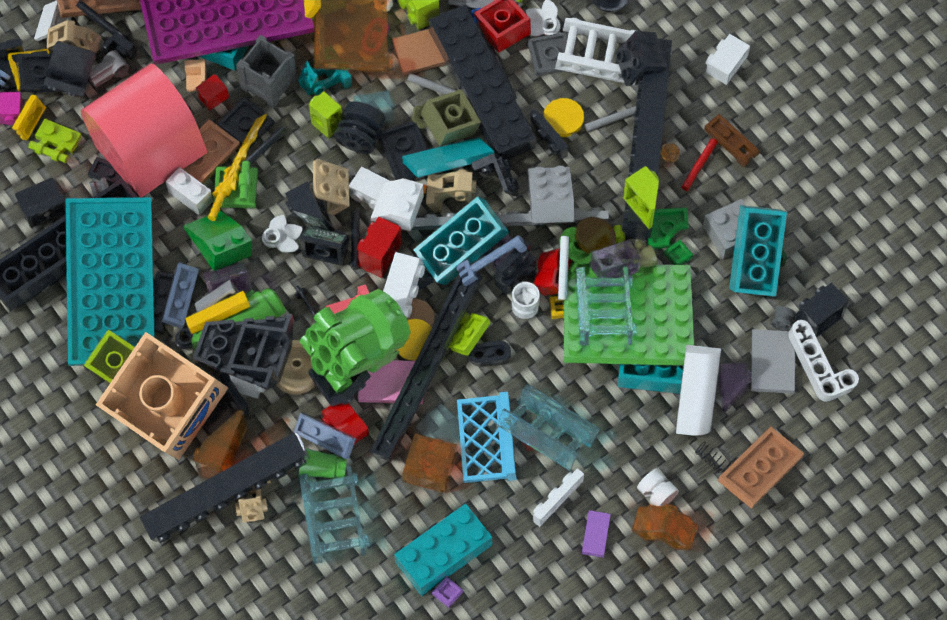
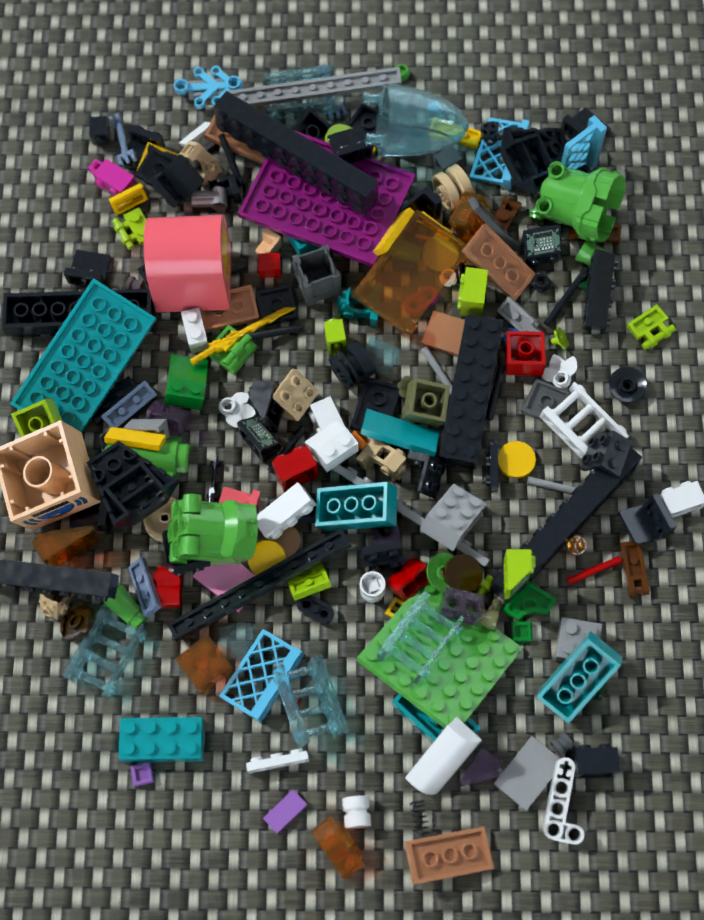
camera: 40 degrees right, 5 degrees up
sand blue hinge [456,236,527,286] -> none
white bar [558,236,569,301] -> none
none -> dark brown tile [60,603,95,642]
none -> black bracket [618,494,677,545]

